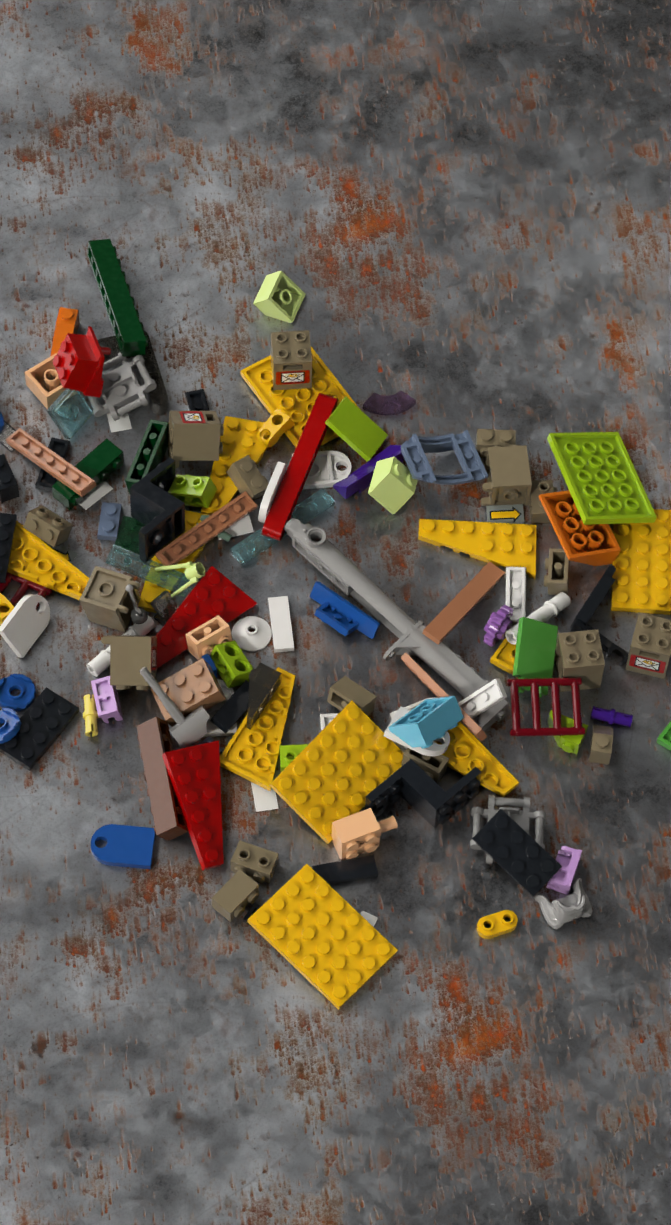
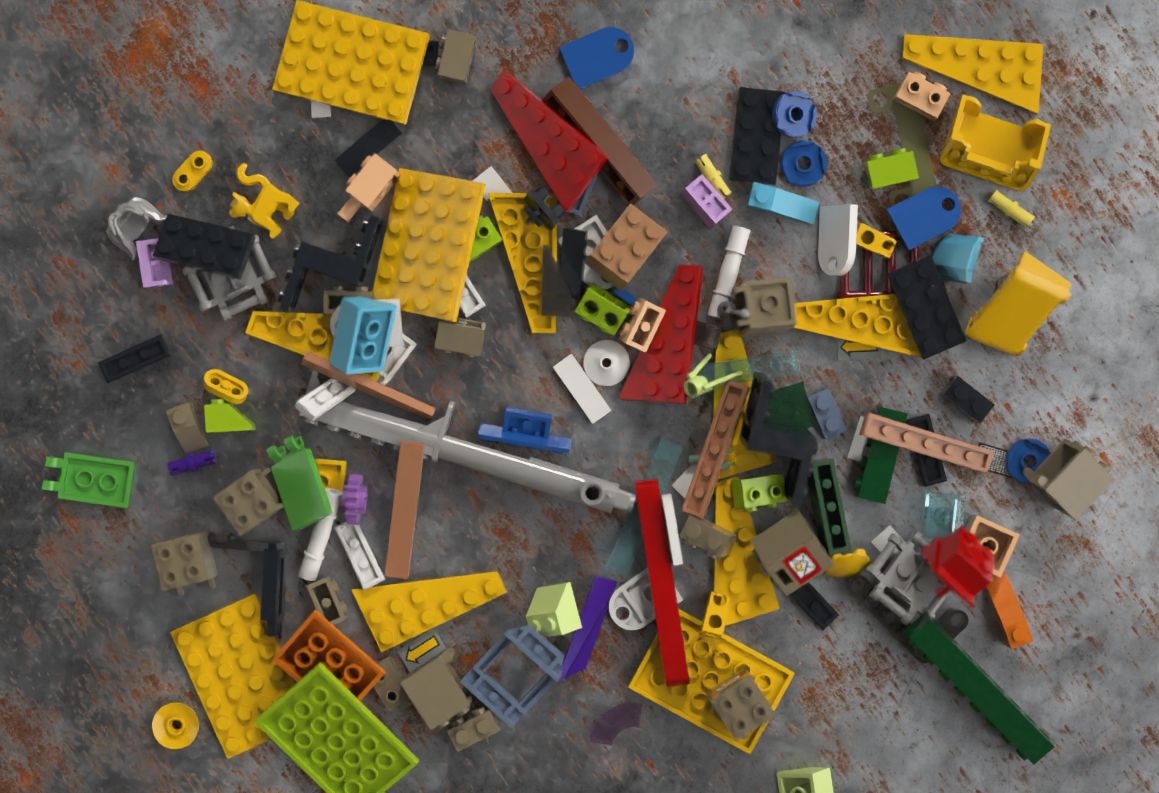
camera: 155 degrees right, 30 degrees up
dark tan brick [23,505,73,547] -> none
dark tan container [101,635,157,690] -> none
light grey piece [139,666,210,748] -> none
dark tan brick [230,840,279,884] -> none
lime tile [325,397,388,462] -> none
dark red bar [507,678,586,736] -> none
none -> black tile [98,334,172,384]
none -> yellow plate [203,369,248,404]
none -> yellow animal [229,163,300,239]
none -> black hips [522,186,565,231]
none -> medium azure slope [746,182,819,225]
none -> yellow dish [826,549,871,578]

